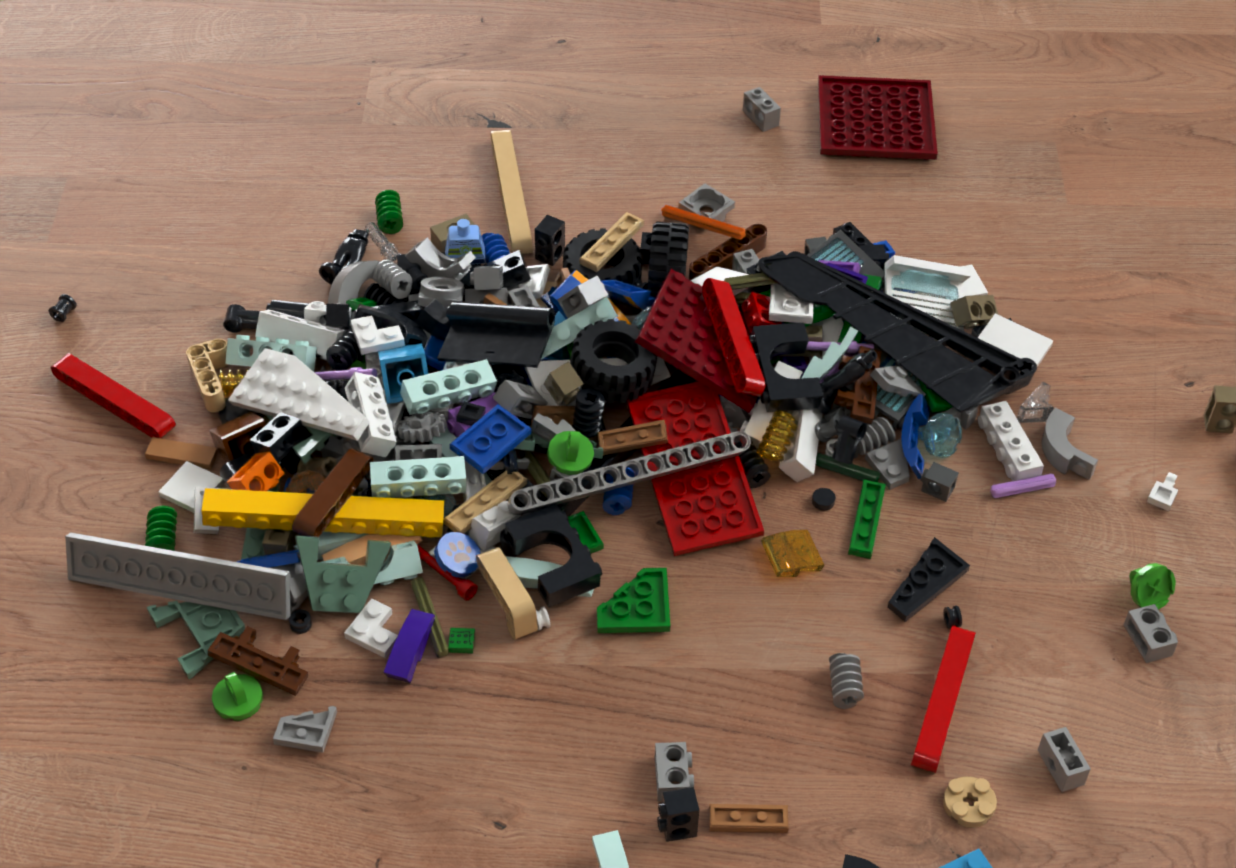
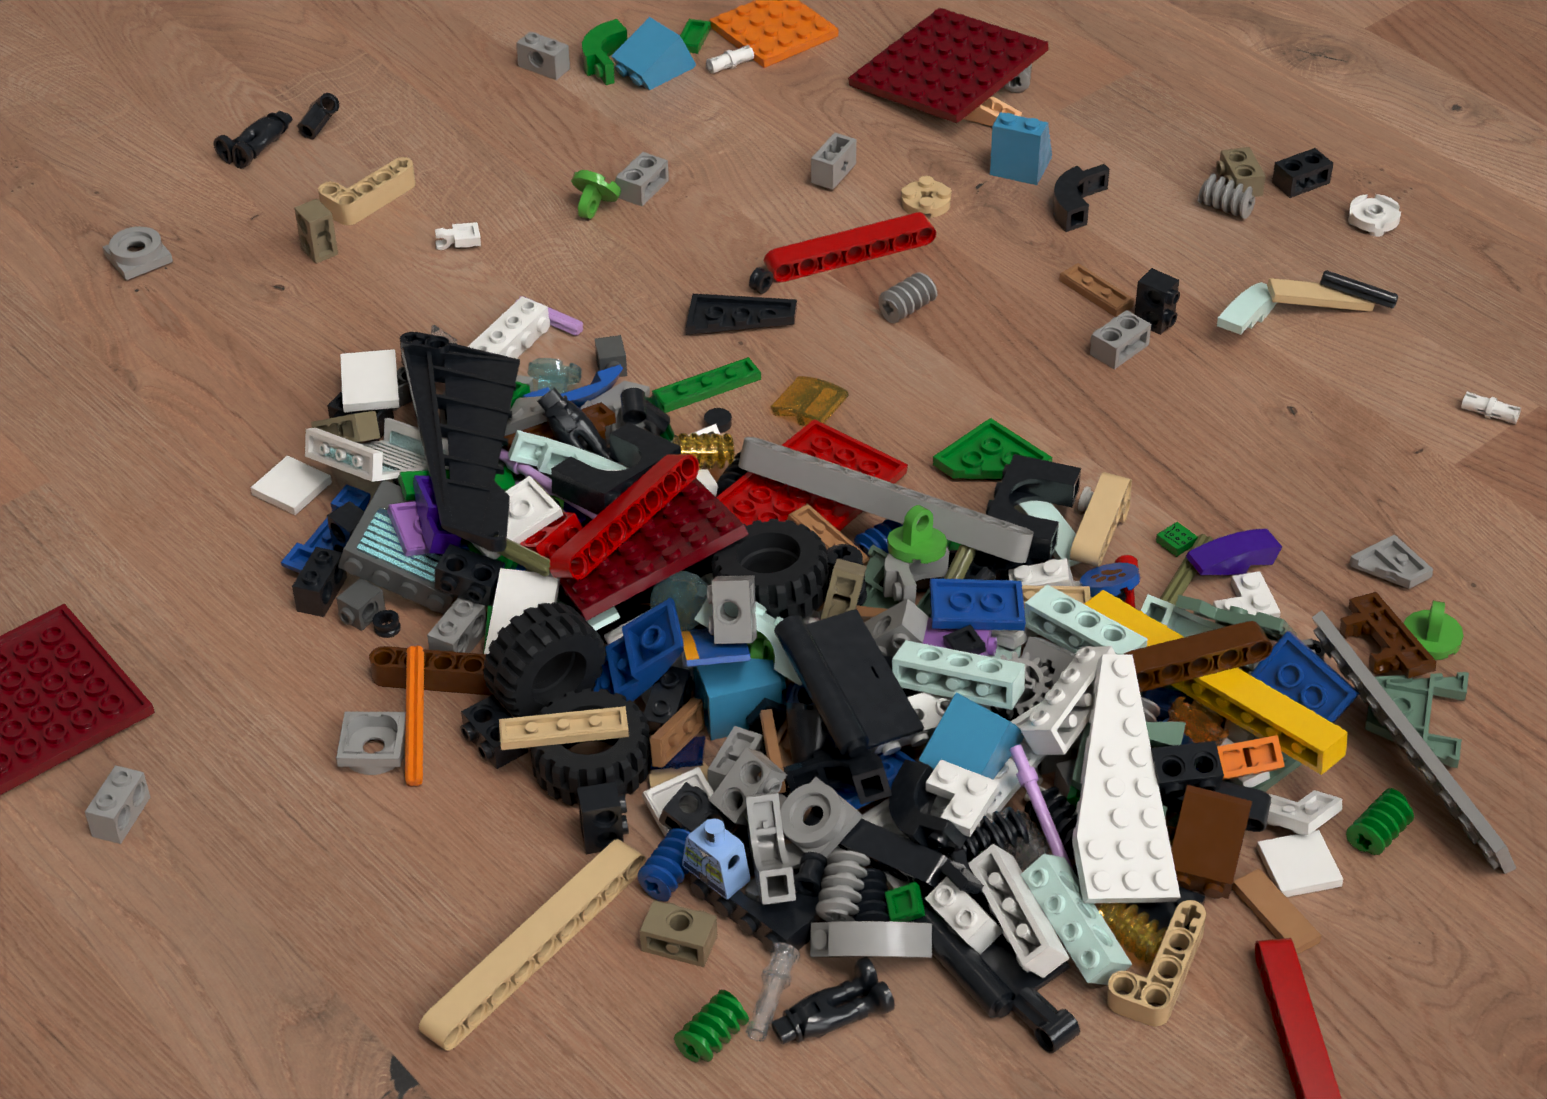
camera: 130 degrees left, 5 degrees down
light grey arch [1042,407,1098,480] -> none

